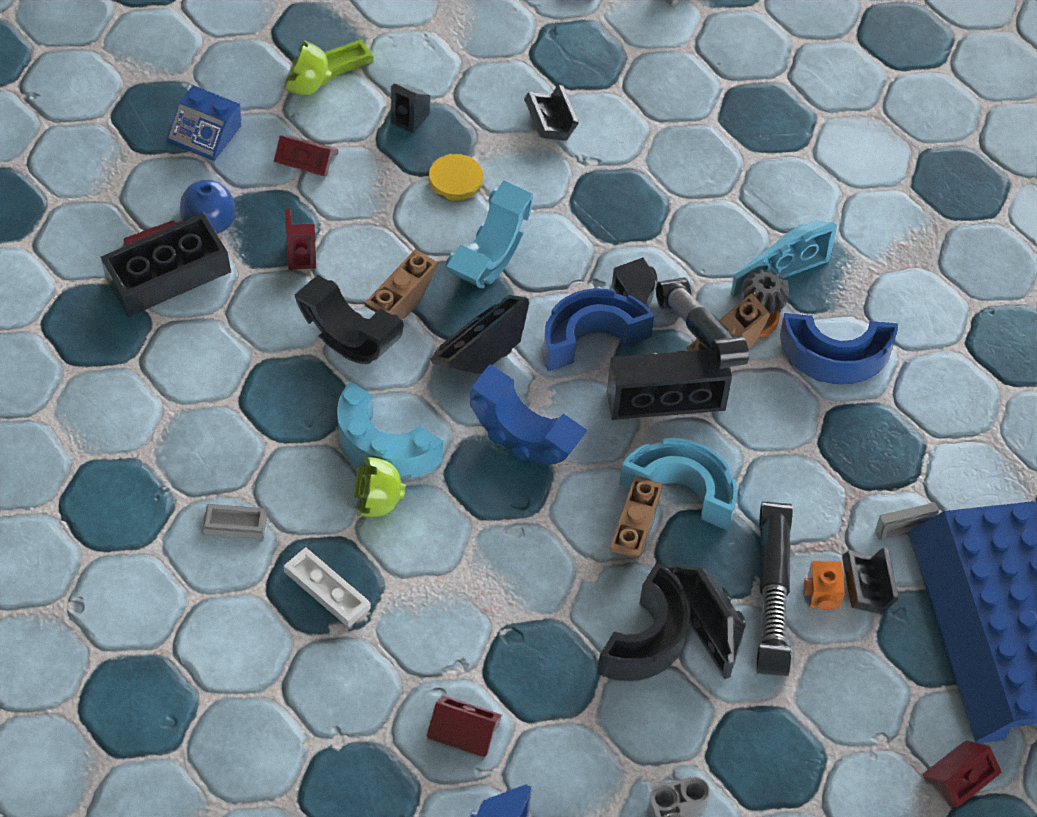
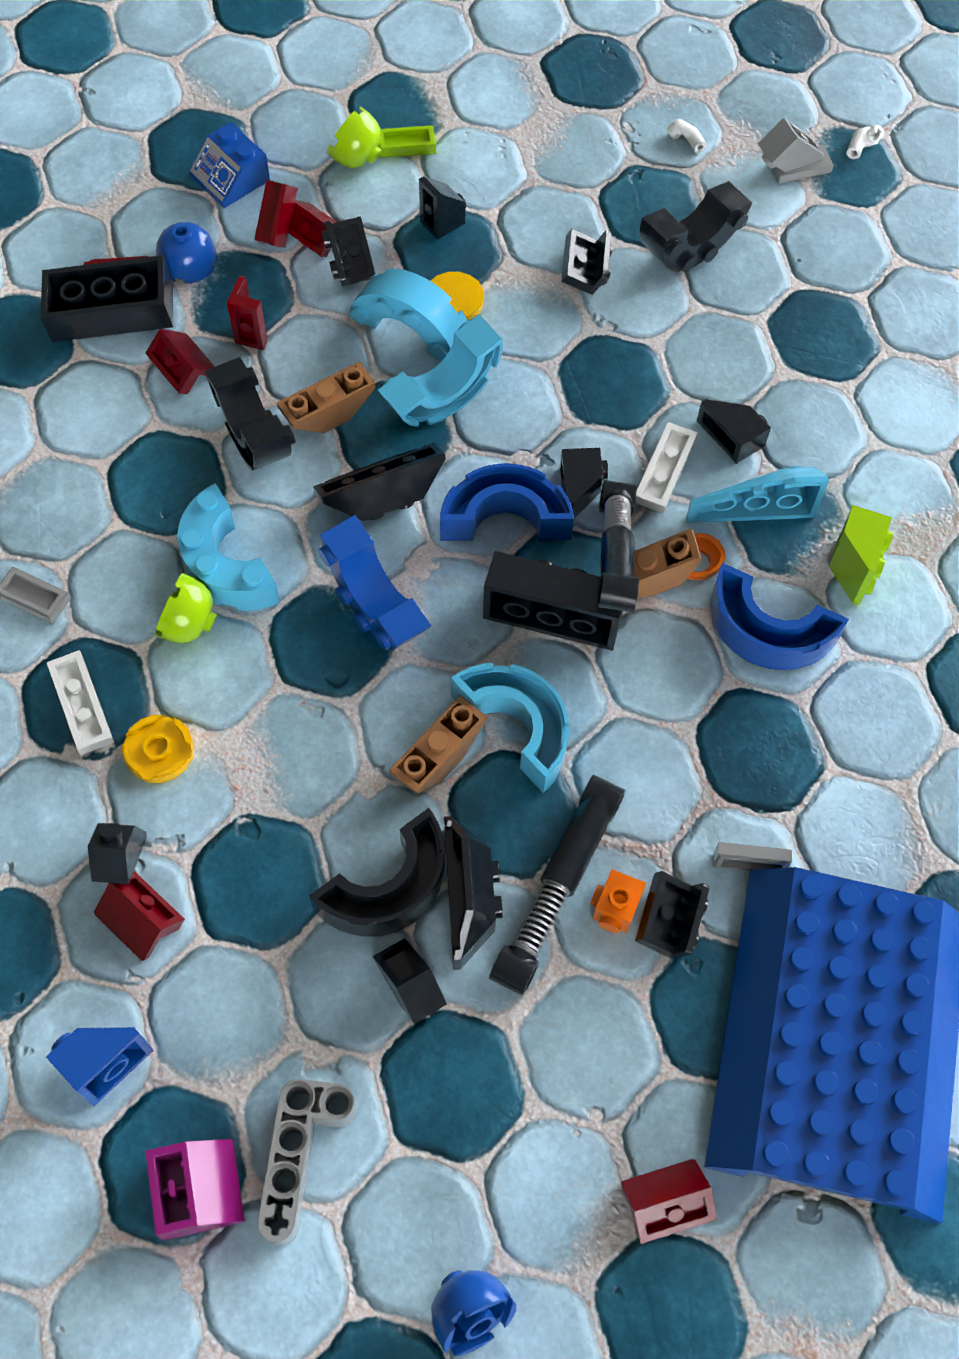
camera: 25 degrees right, 10 degrees up
dark grey gear [741,268,789,316] -> none
none -> black slope [87,823,147,884]
none -> yellow tile [122,715,194,783]
none -> dark red panel [145,329,215,394]
none -> dark red panel [254,180,298,248]
none -> black bracket [321,216,375,287]
none -> medium azure brick [349,269,468,361]
none -> black slope [373,938,447,1024]
none -> white plate [635,422,698,513]
none -> black brick [640,181,753,272]
none -> black slope [697,399,771,464]
none -> lime slope [829,505,894,605]

